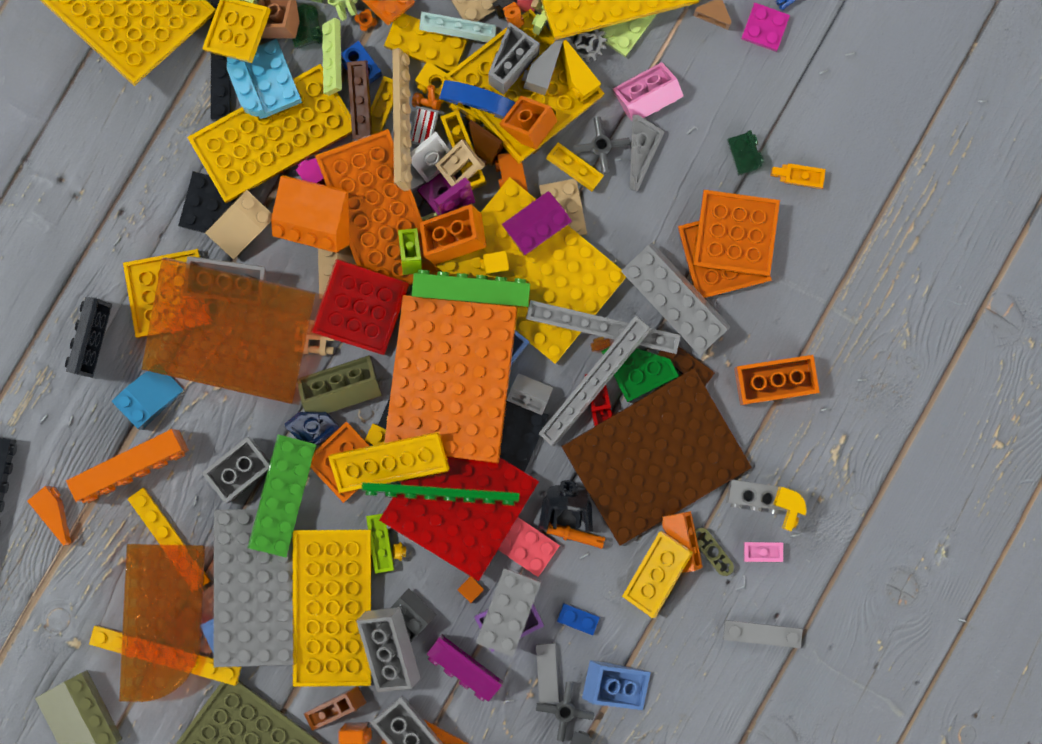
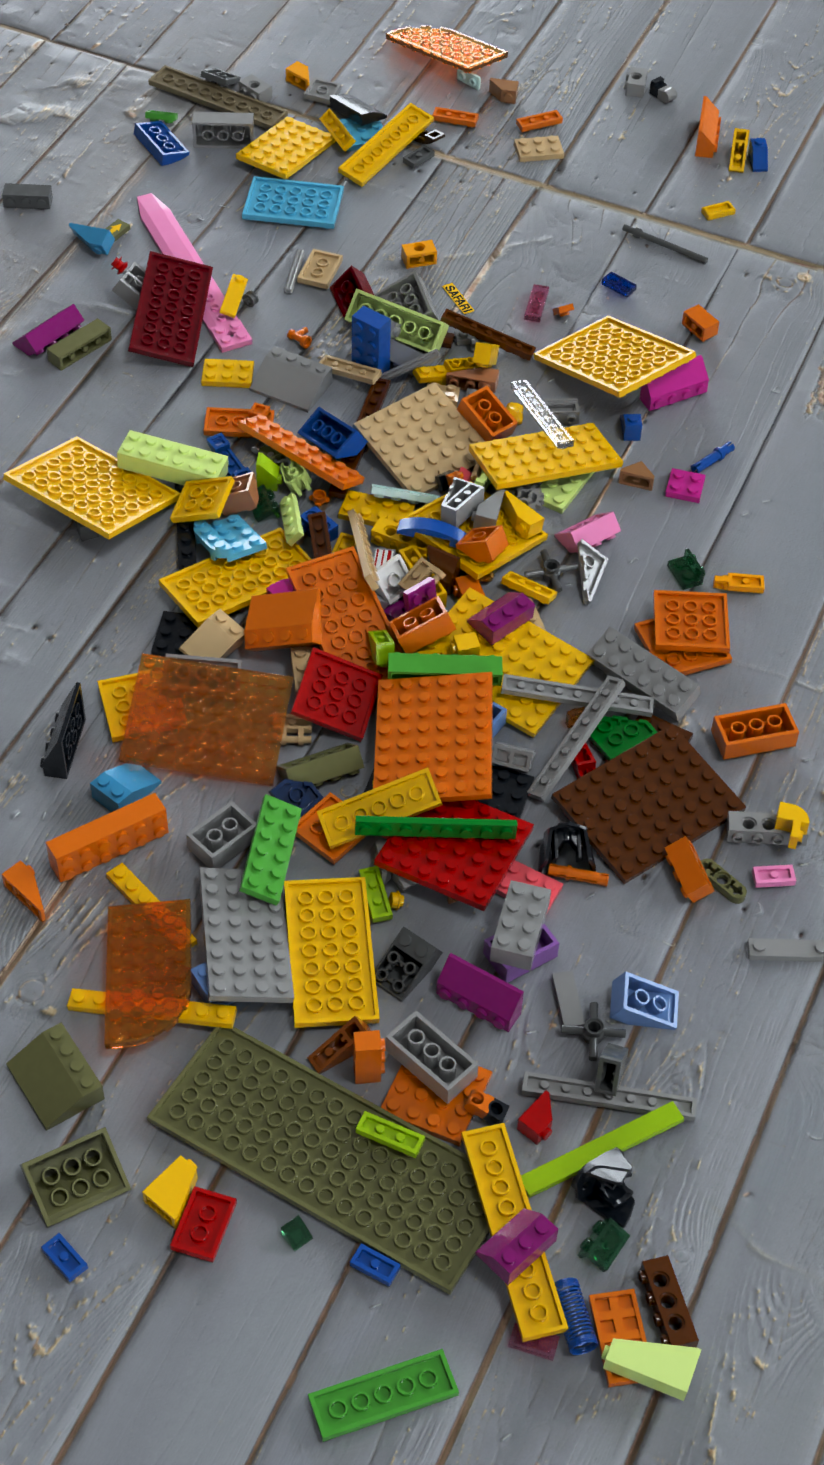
camera: 10 degrees left, 35 degrees down
light grey brick [357,607,421,692] -> none
orange piece [412,85,441,111] -> none
orange tile [457,577,484,603] -> none
blue plate [557,603,600,635] -> none
yellow plate [622,531,693,618] -> none

